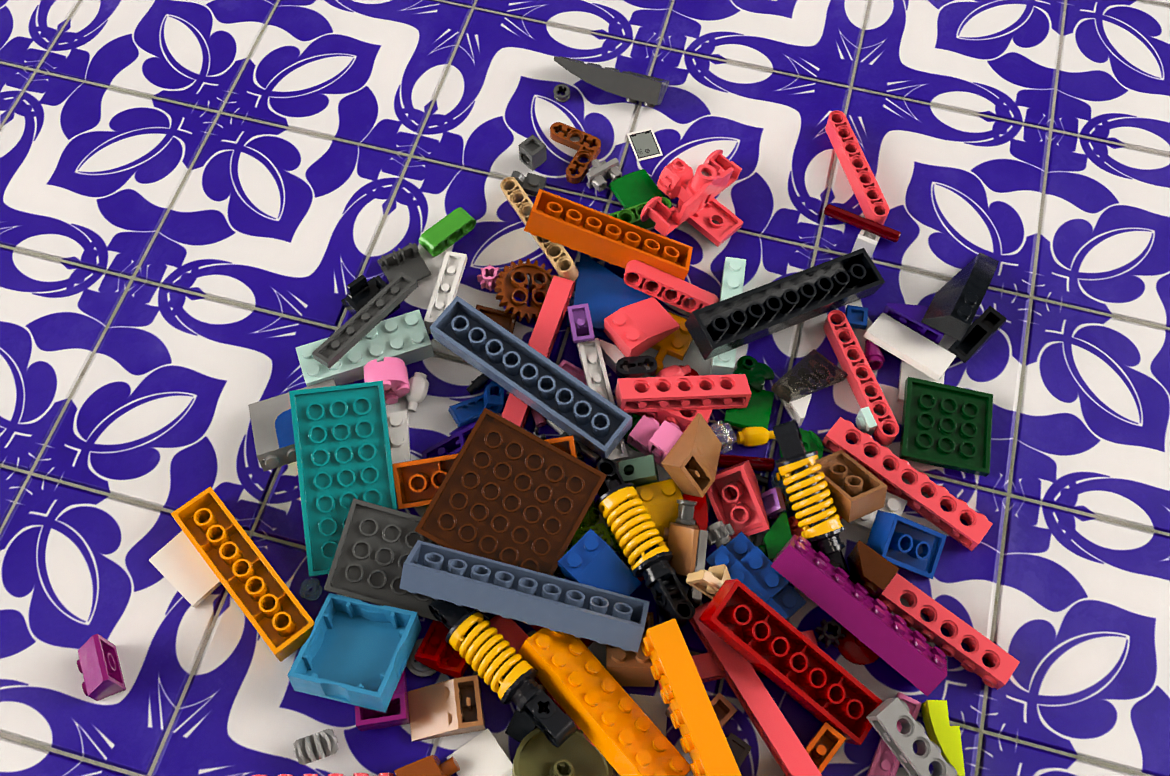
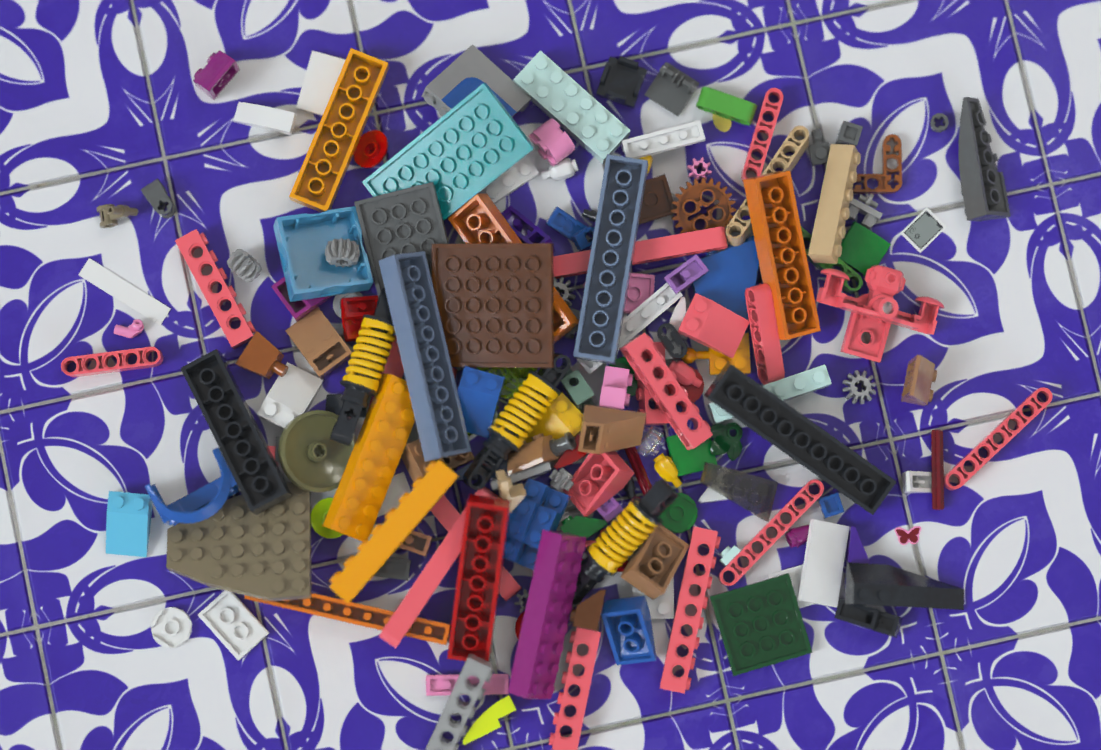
camera: 60 degrees right, 20 degrees up
clear light blue plate [299,578,323,601] -> none
dark grey plate [312,272,418,369] -> none
none -> white slope [233,102,296,135]
none -> light grey gear [325,238,360,267]
none -> red dish [354,130,388,168]
none -> light yellow sticker [713,114,732,132]
none -> coral beam [741,88,783,181]
none -> tan brick [808,144,861,264]
none -> light grey gear [842,370,877,405]
none -> dark red sticker [894,526,921,545]
none -> medium nougat slope [901,355,937,406]

